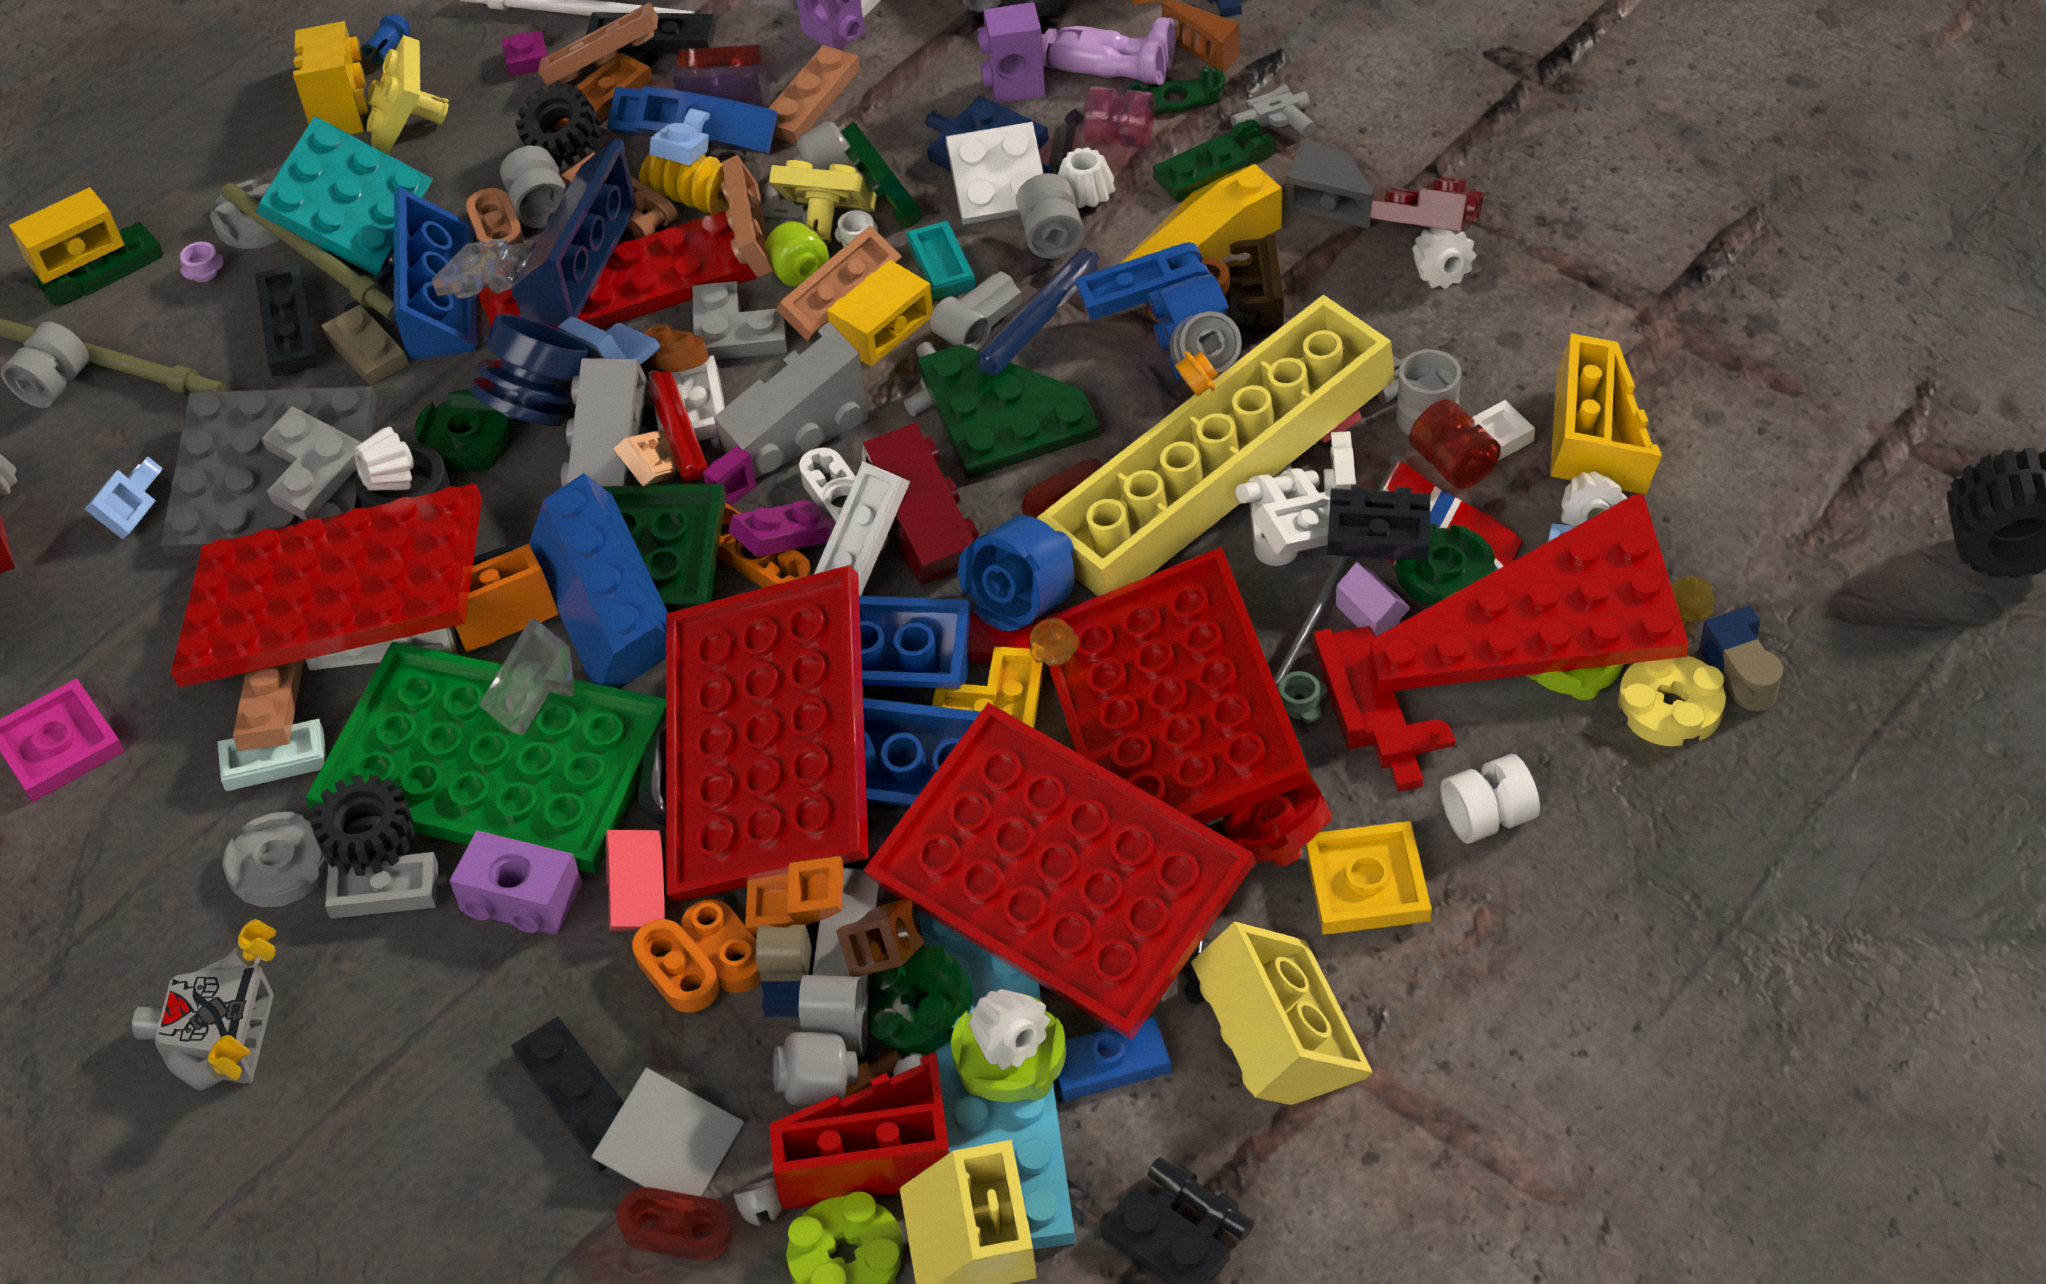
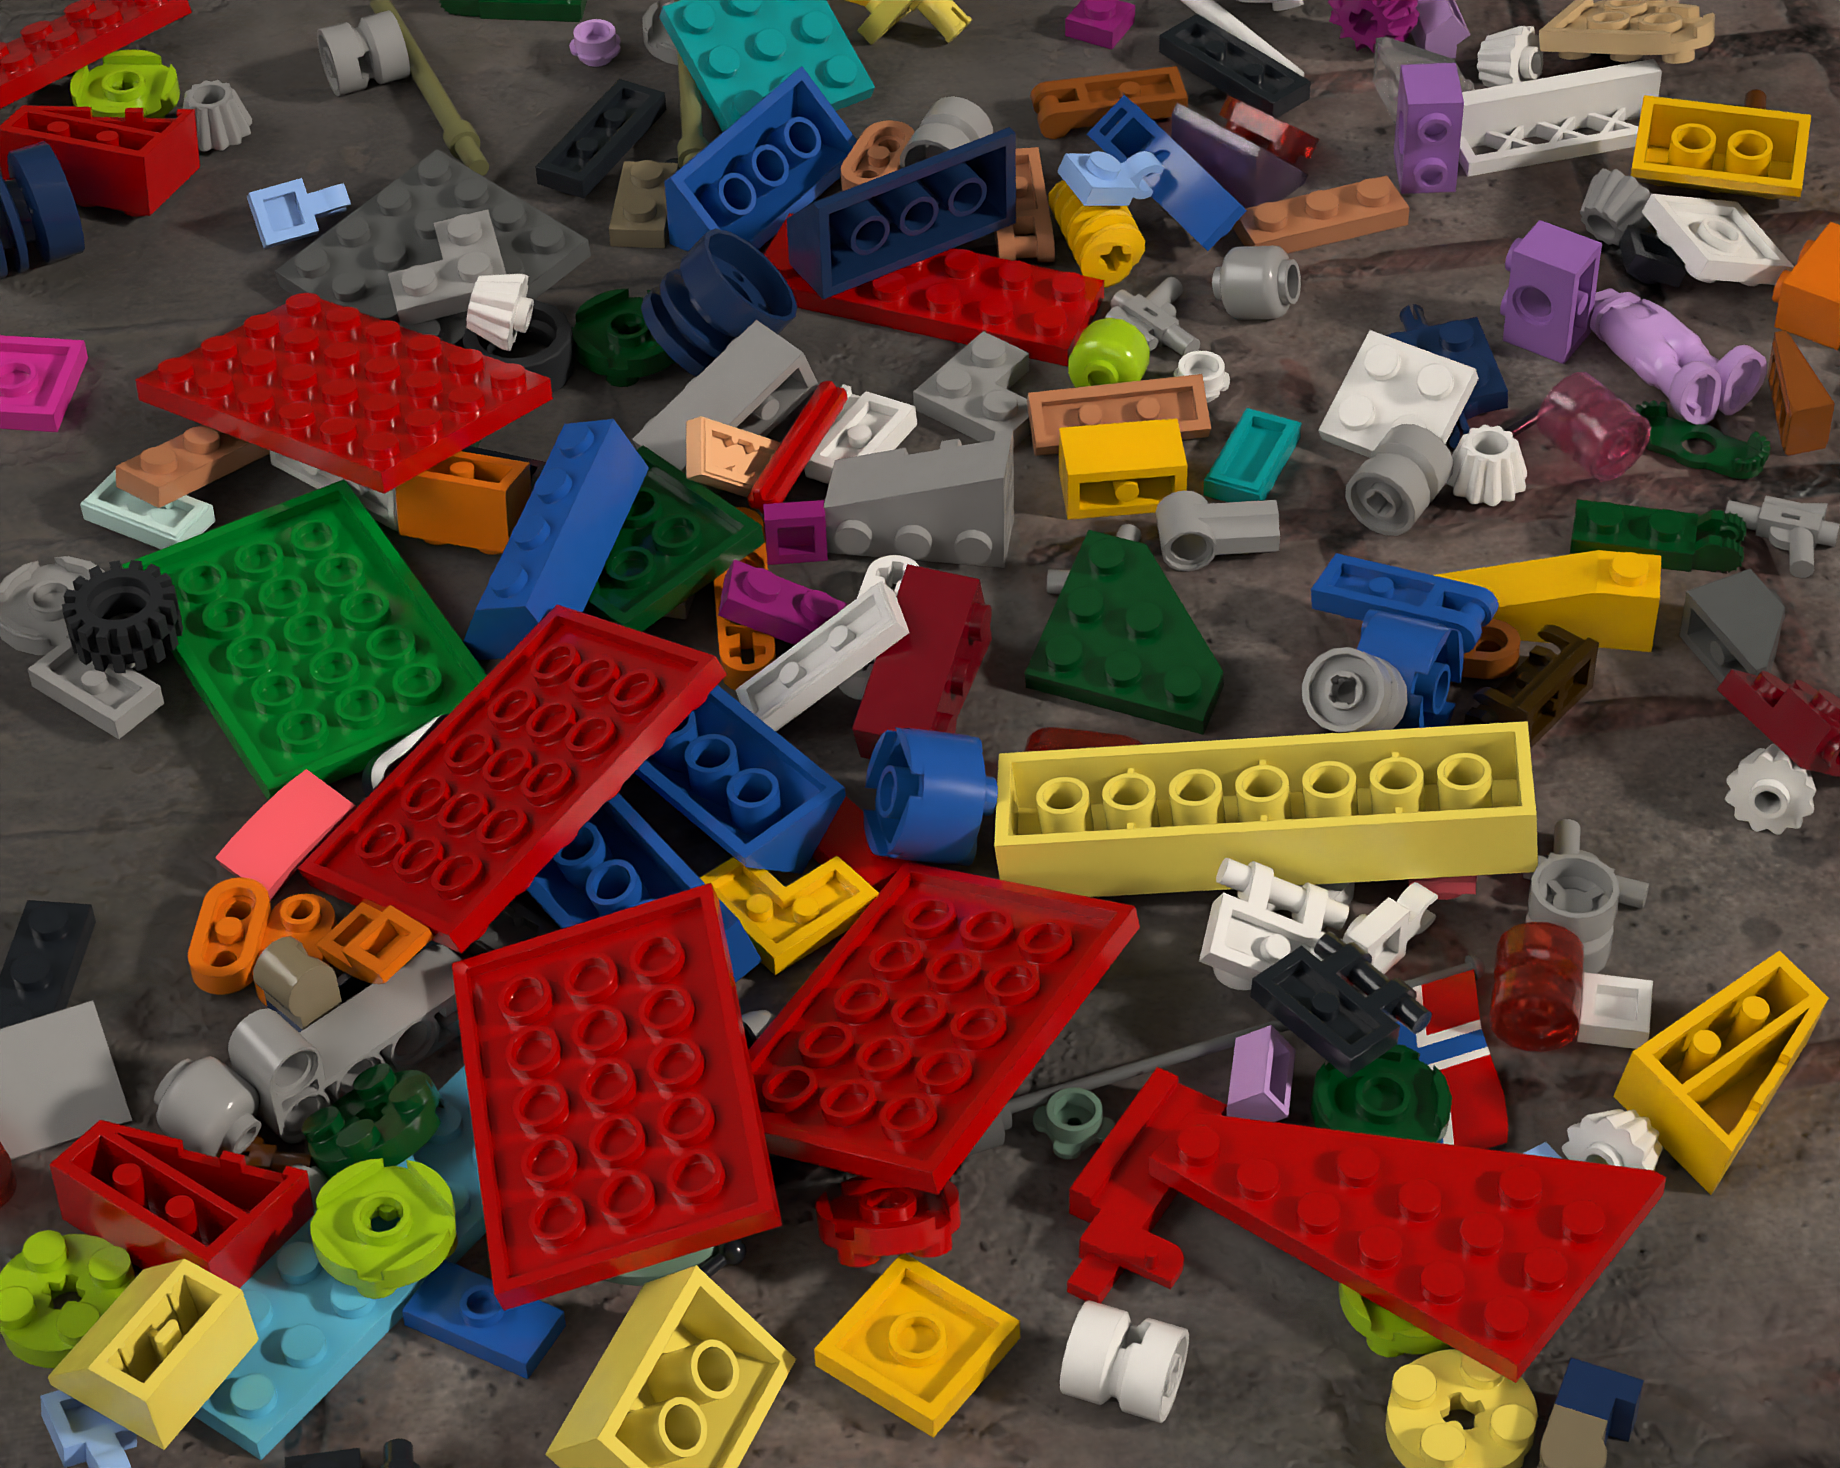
camera: 40 degrees right, 5 degrees down
clear plate [432,239,535,298] -> none
medium lavender brick [450,830,582,935] -> none
clear slope [479,619,574,735] -> none
black tyre [516,83,601,168] -> none
nougat plate [538,2,658,86] -> none
medium blue panel [558,316,661,365] -> none
dark orange plate [643,325,709,372] -> none
nougat plate [721,155,774,278] -> none
light grey hinge [733,1178,782,1226] -> none
light yellow plate [769,160,877,244] -> none
reddish brown leg [836,899,925,977] -> none
dark green plate [840,121,922,228] -> none
white piece [969,989,1050,1070] -> none
dark blue axle [977,247,1100,376] -> none
clear yellow plate [1030,618,1079,666] -> none
light orange plate [1174,351,1218,397] -> none
clear yellow plate [1672,576,1715,623] -> none

